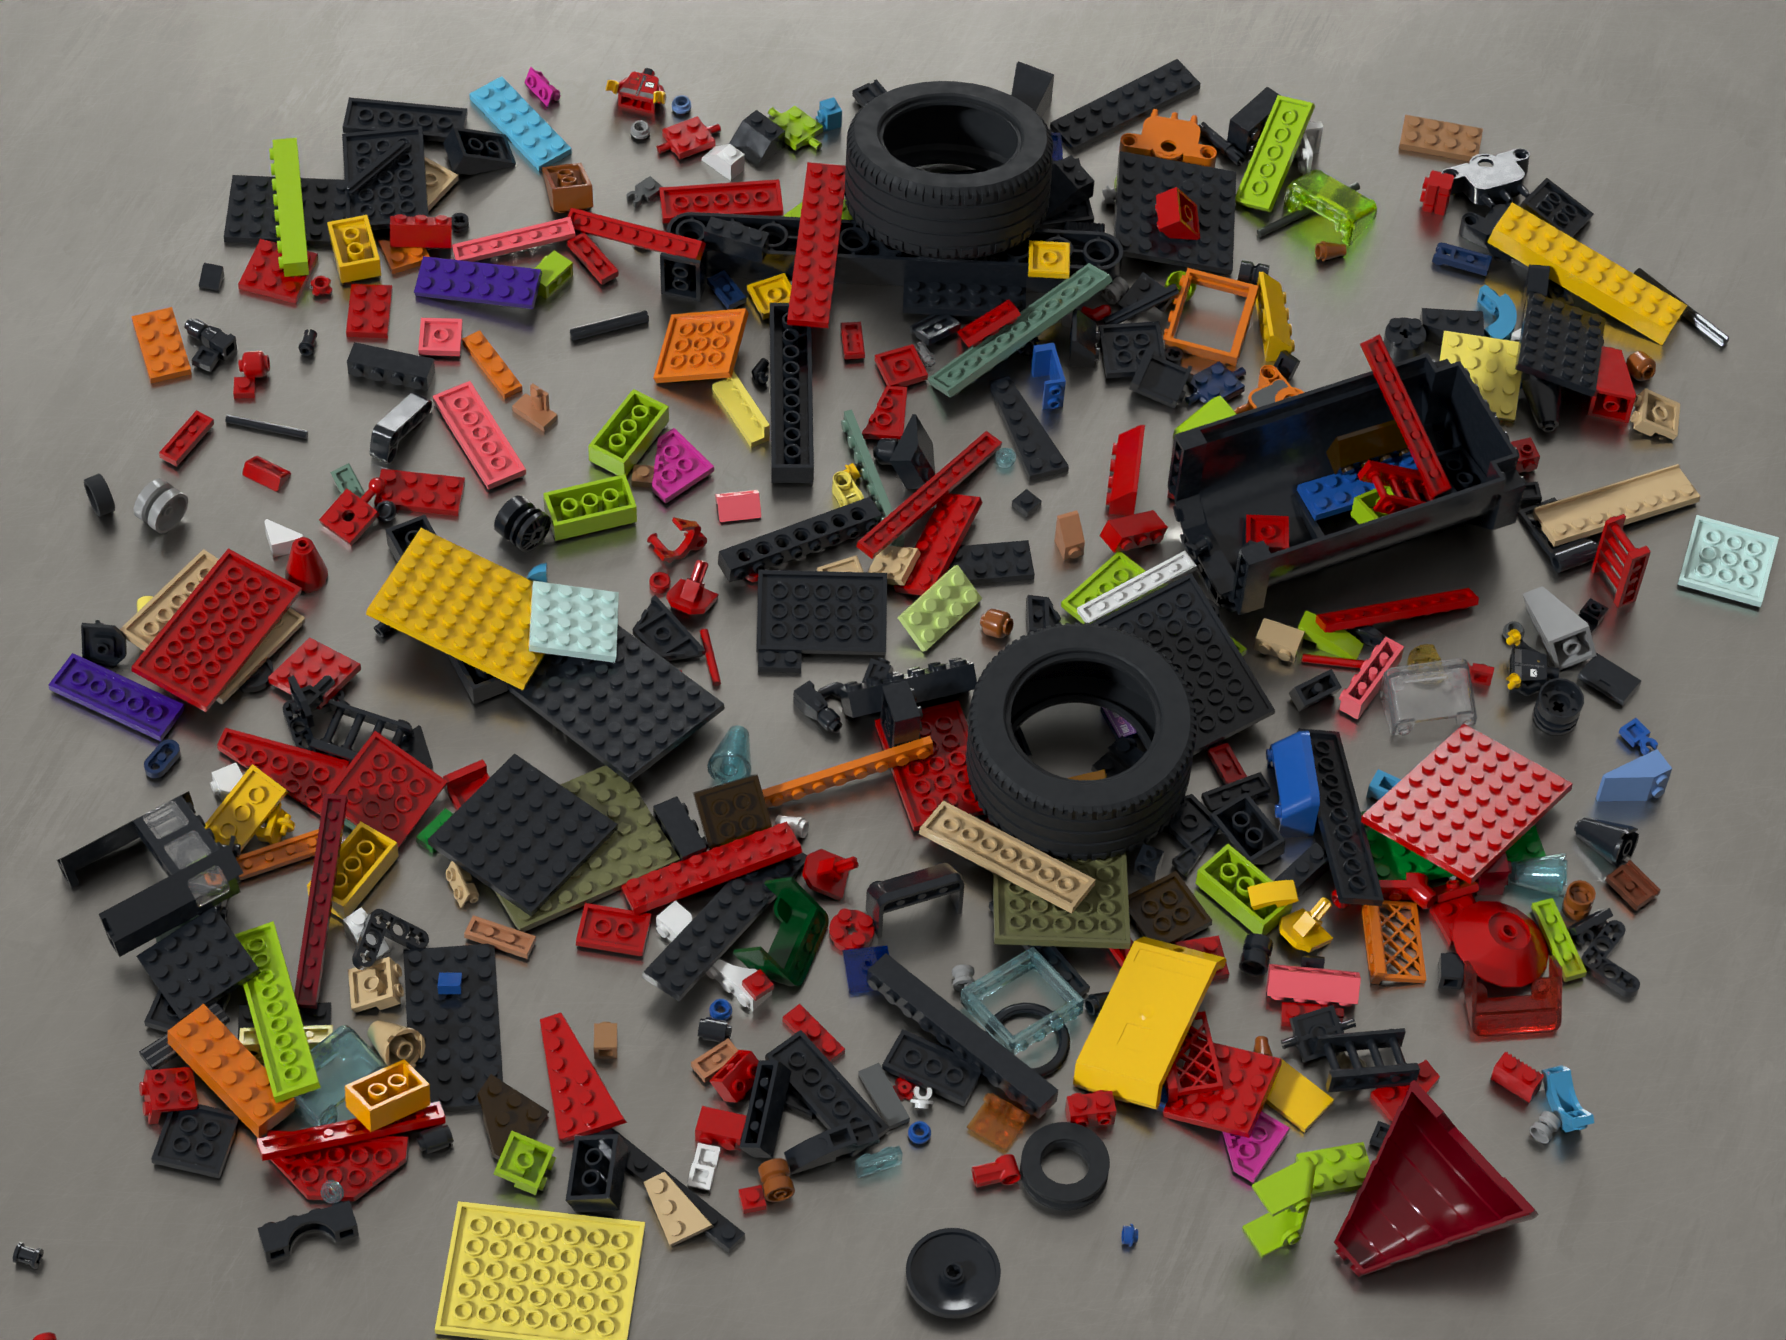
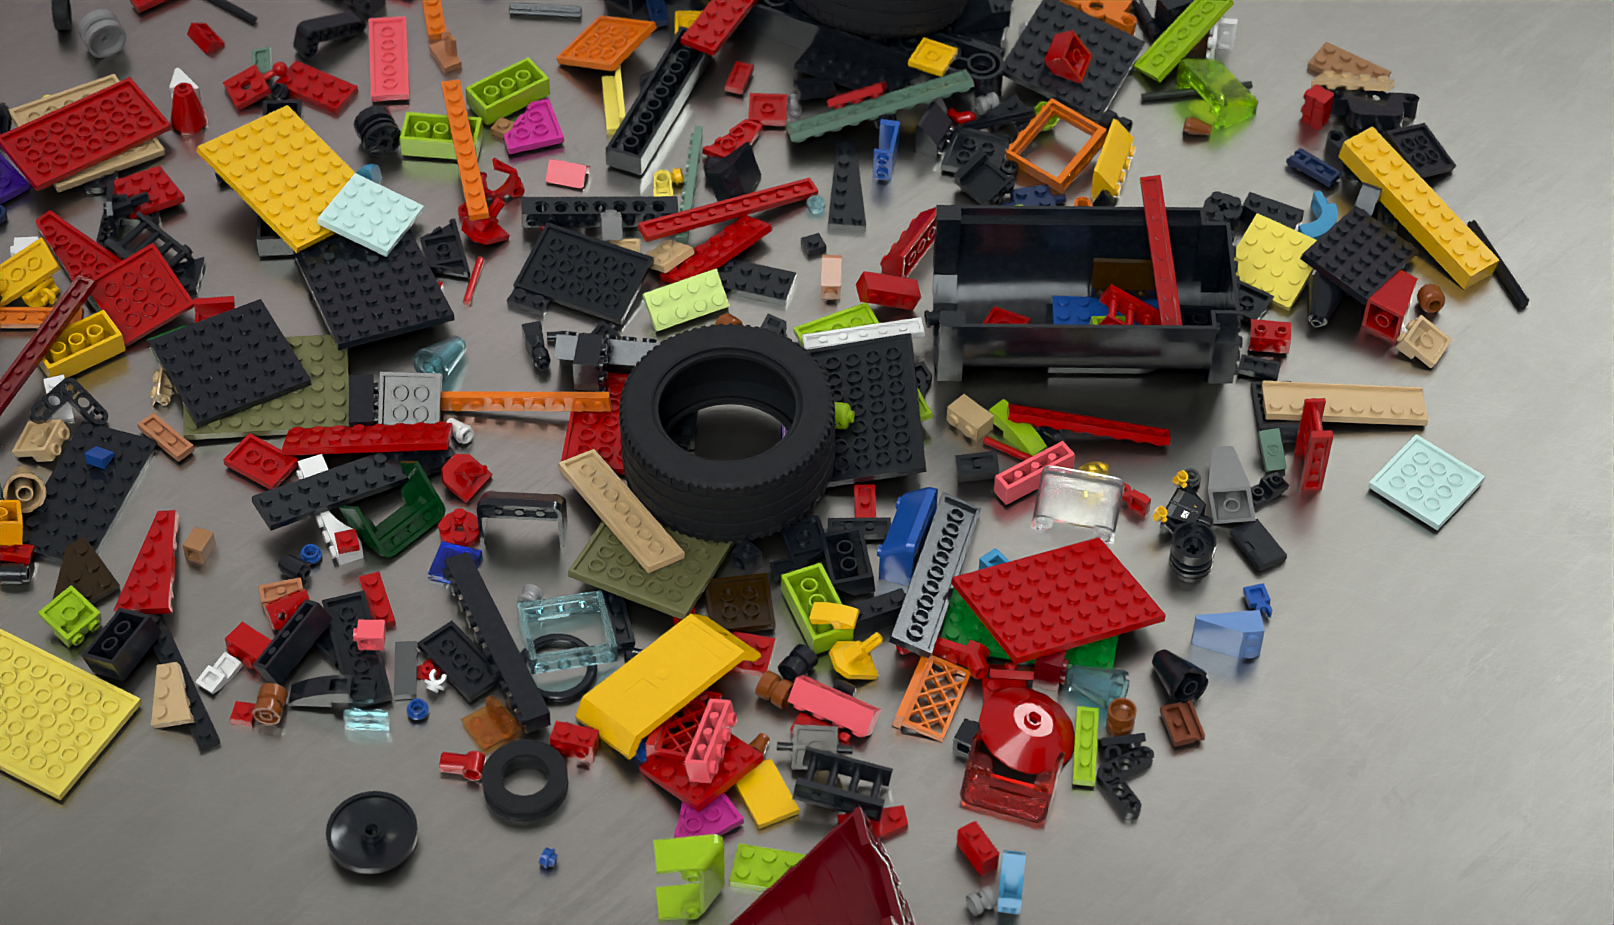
camera: 25 degrees right, 5 degrees down
none -> coral brick [353,620,386,650]
none -> orange plate [441,79,489,221]
none -> light grey brick [601,210,622,241]
none -> coral brick [684,699,737,783]
none -> dark orange wheel [755,670,794,709]
none -> sand green plate [1258,428,1287,472]
none -> tan wing [1311,71,1395,91]

